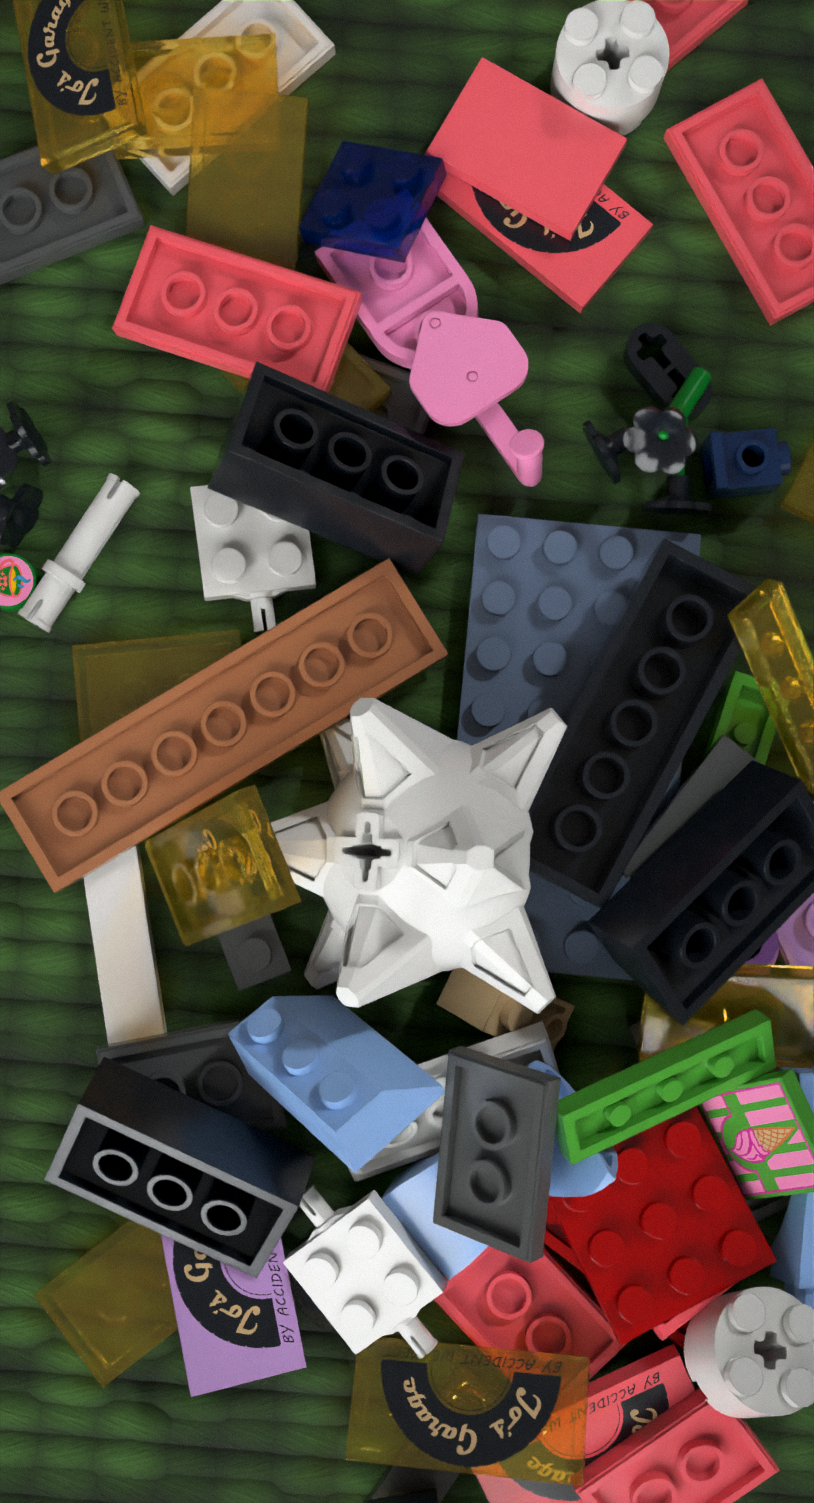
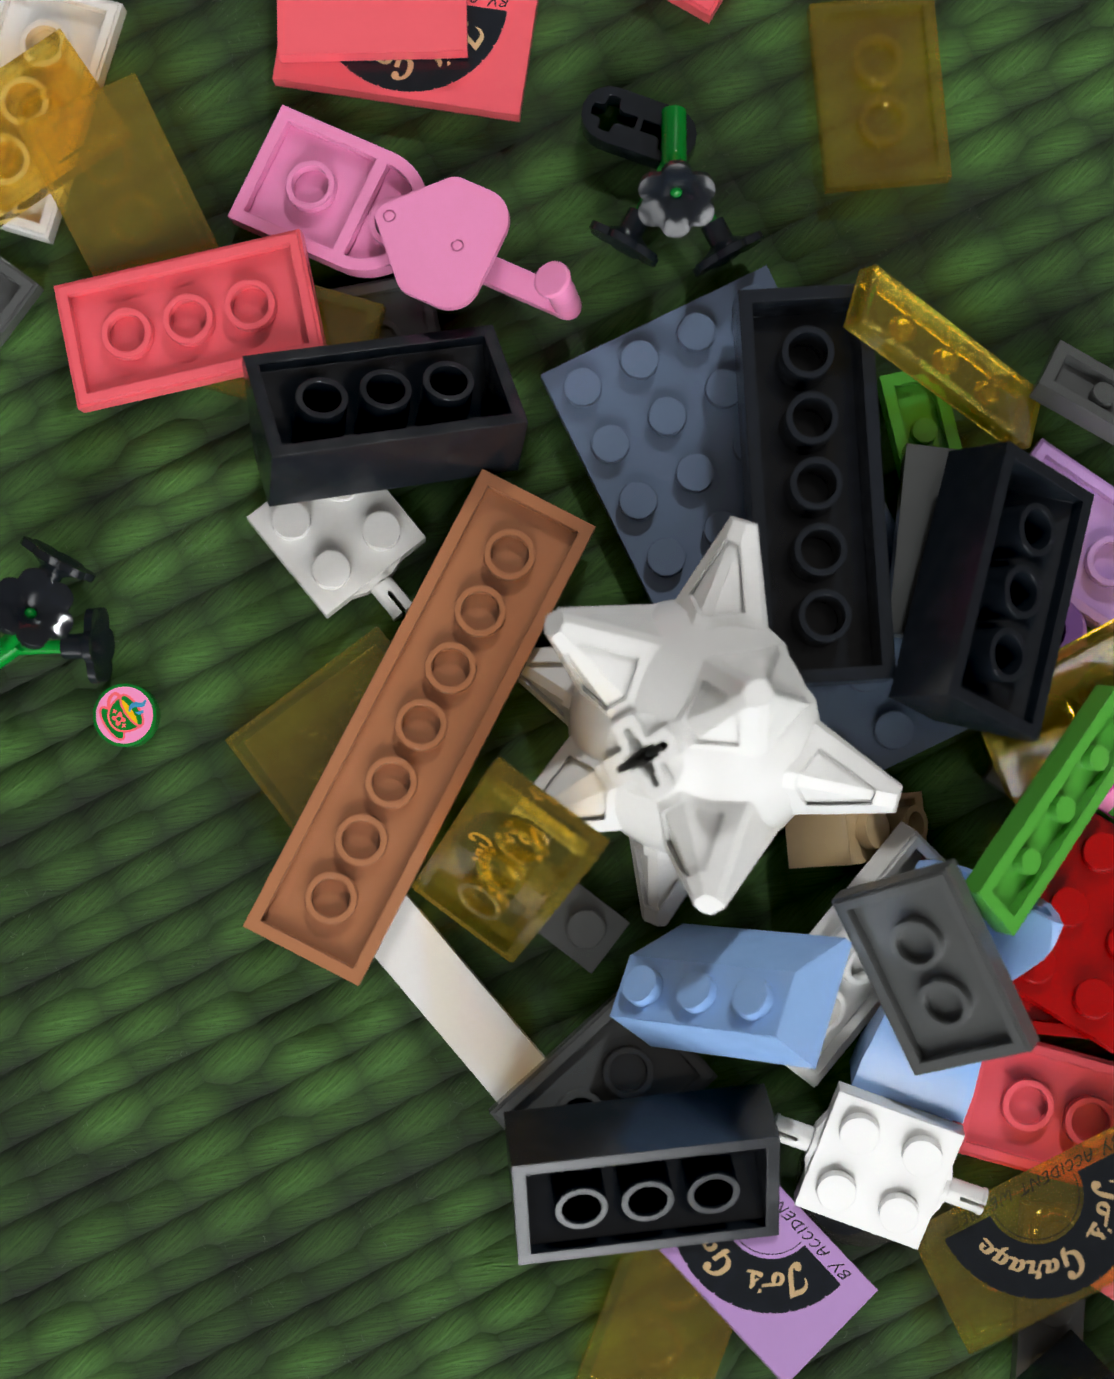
camera: 30 degrees left, 0 degrees up
white pin [18,473,140,633] -> none
clear blue plate [299,141,447,263] -> none
dark blue brick [700,428,791,500] -> none

